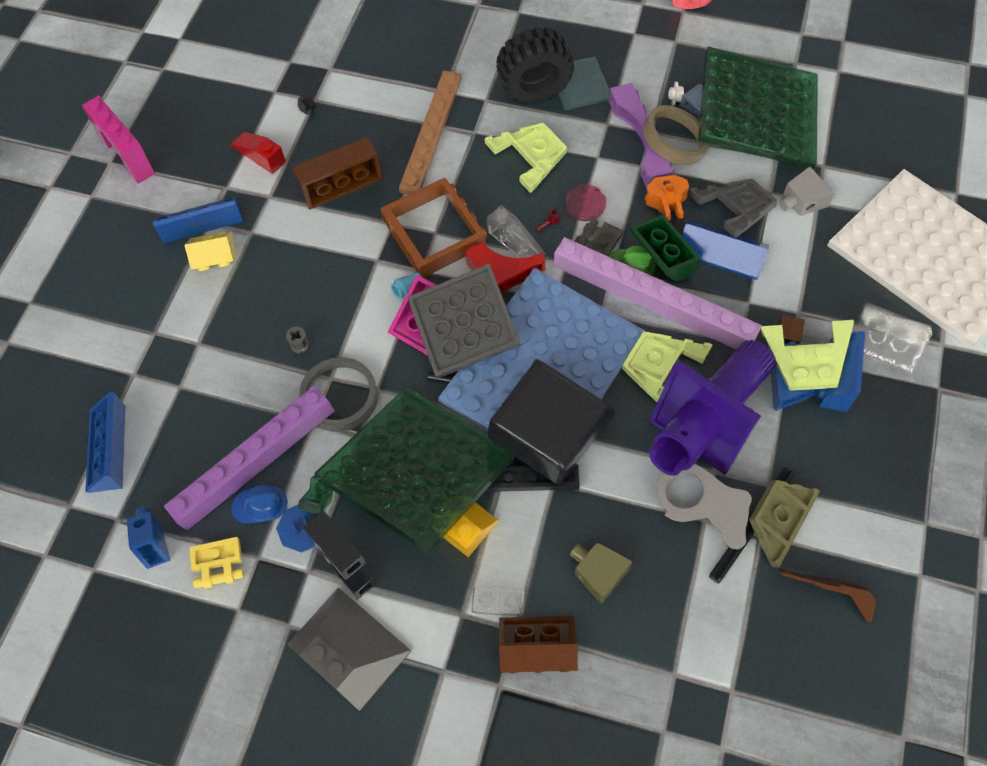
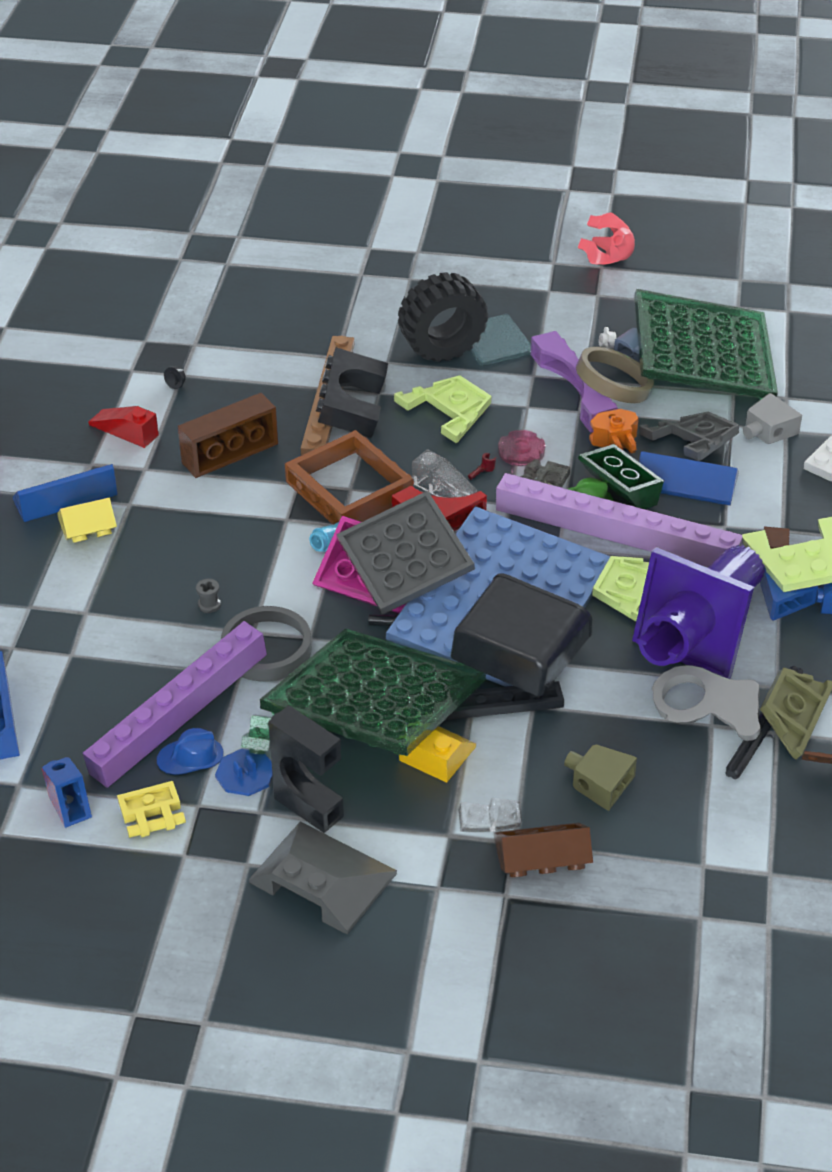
camera: 10 degrees left, 20 degrees down
none -> black arch [316,347,388,438]

